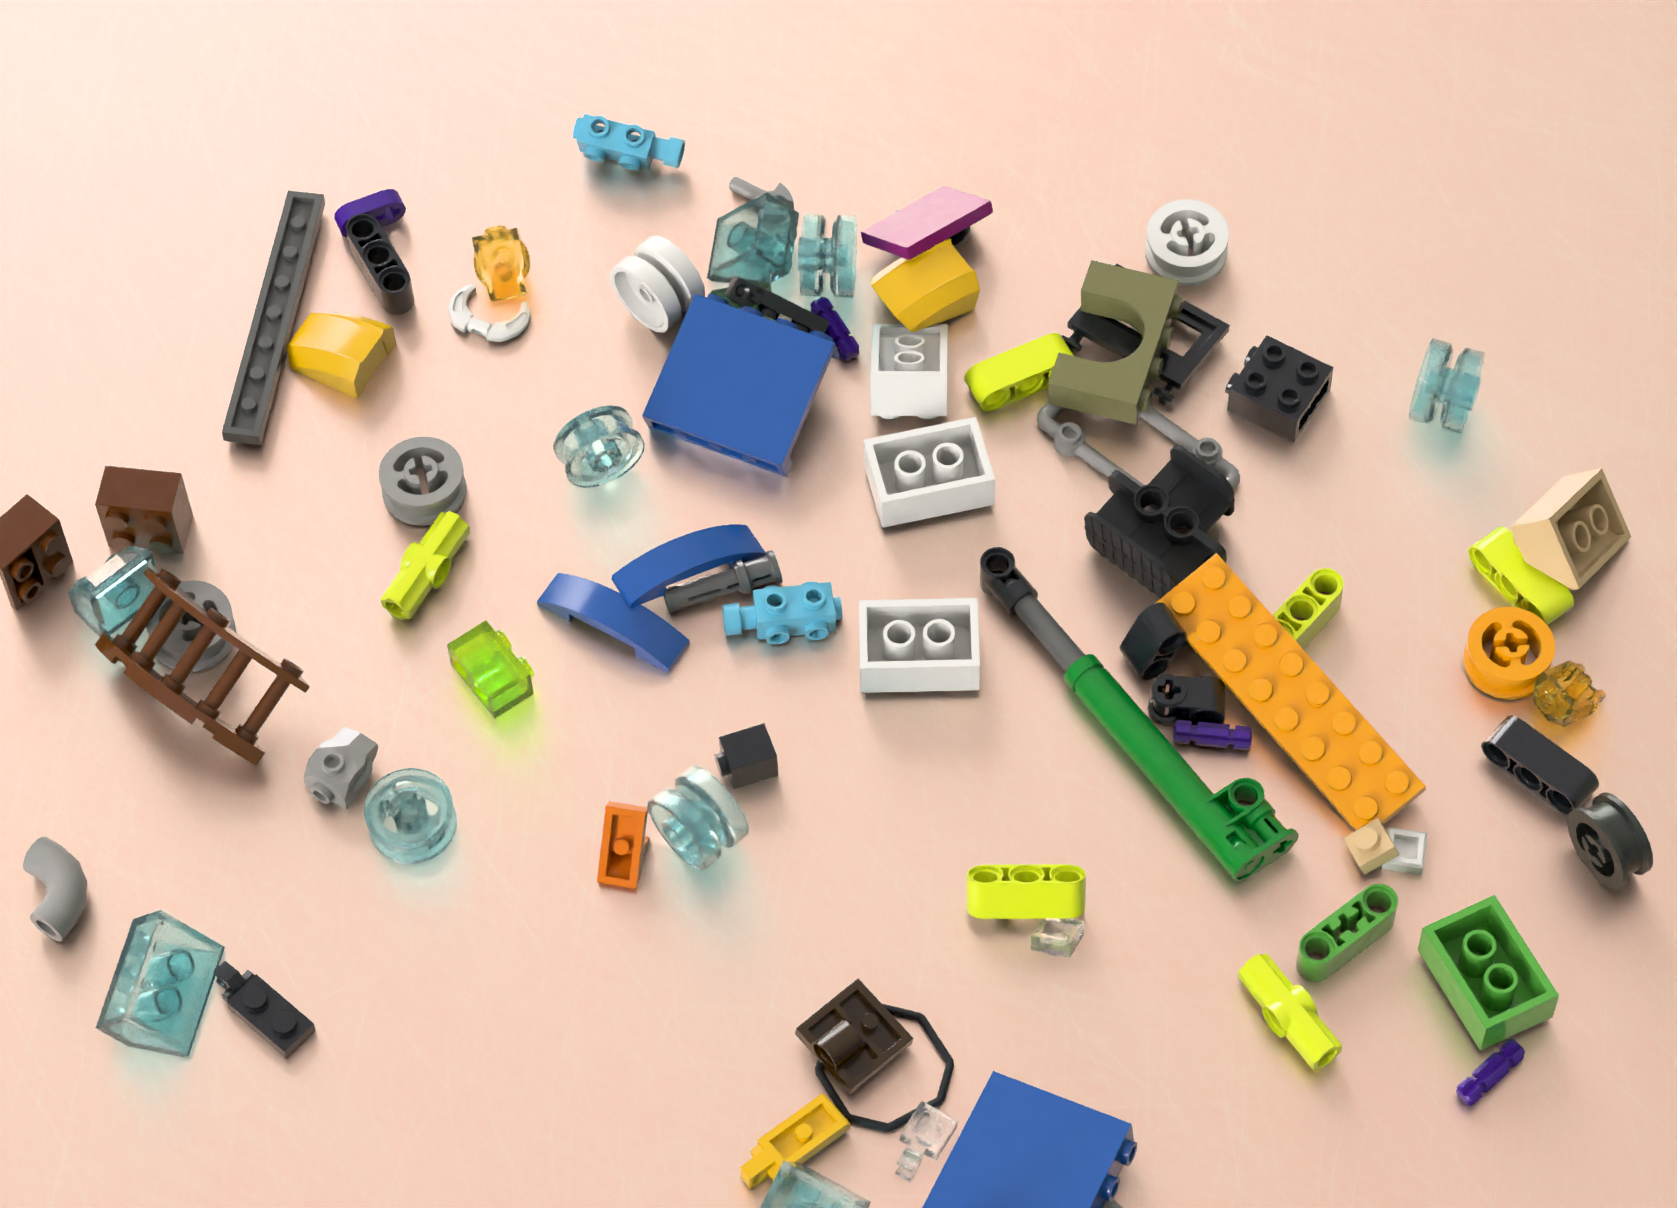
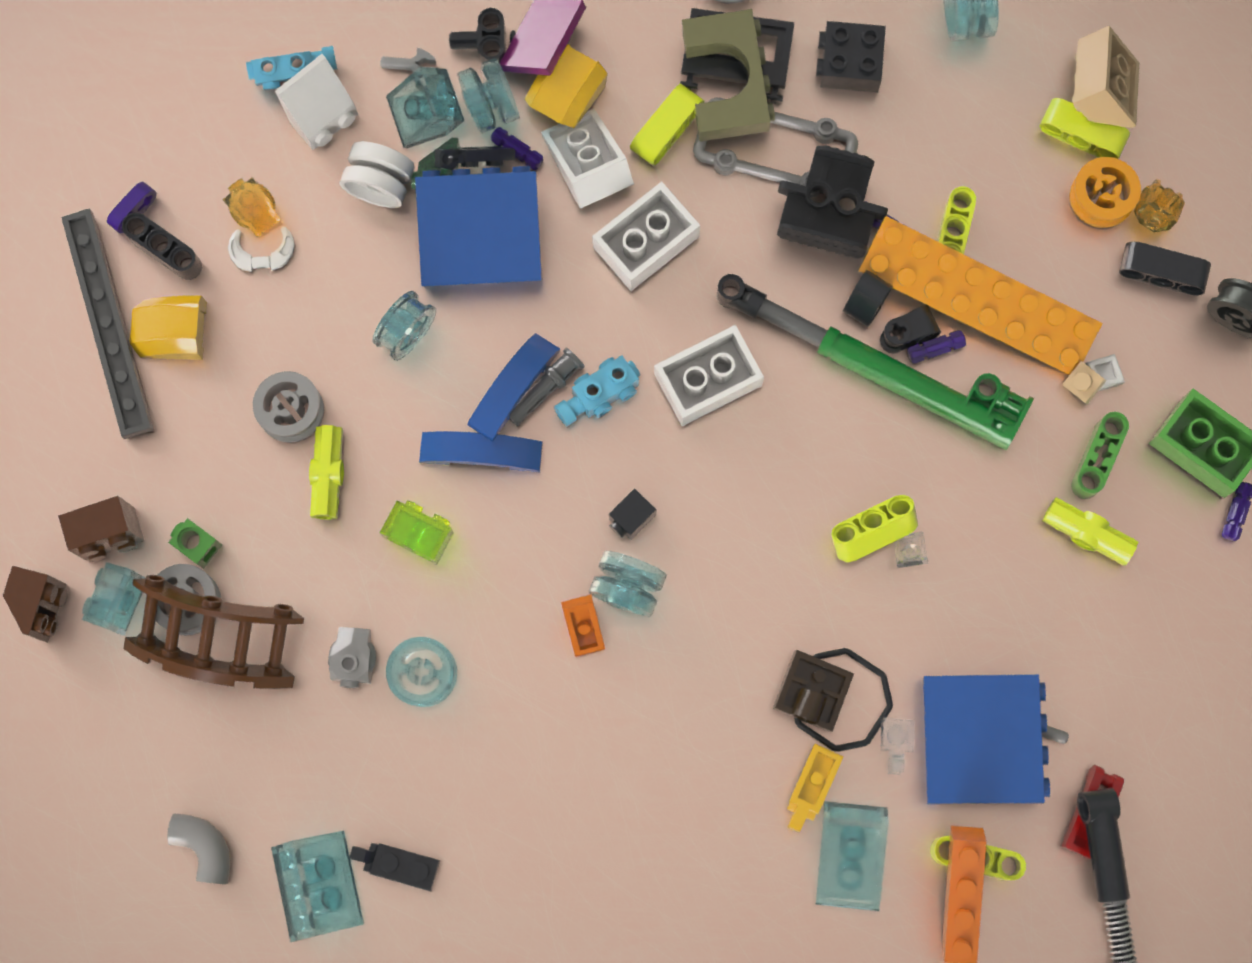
camera: 25 degrees left, 20 degrees up
none -> bright green brick [168,518,222,569]
none -> white slope [275,54,358,150]
none -> black beam [449,8,506,71]

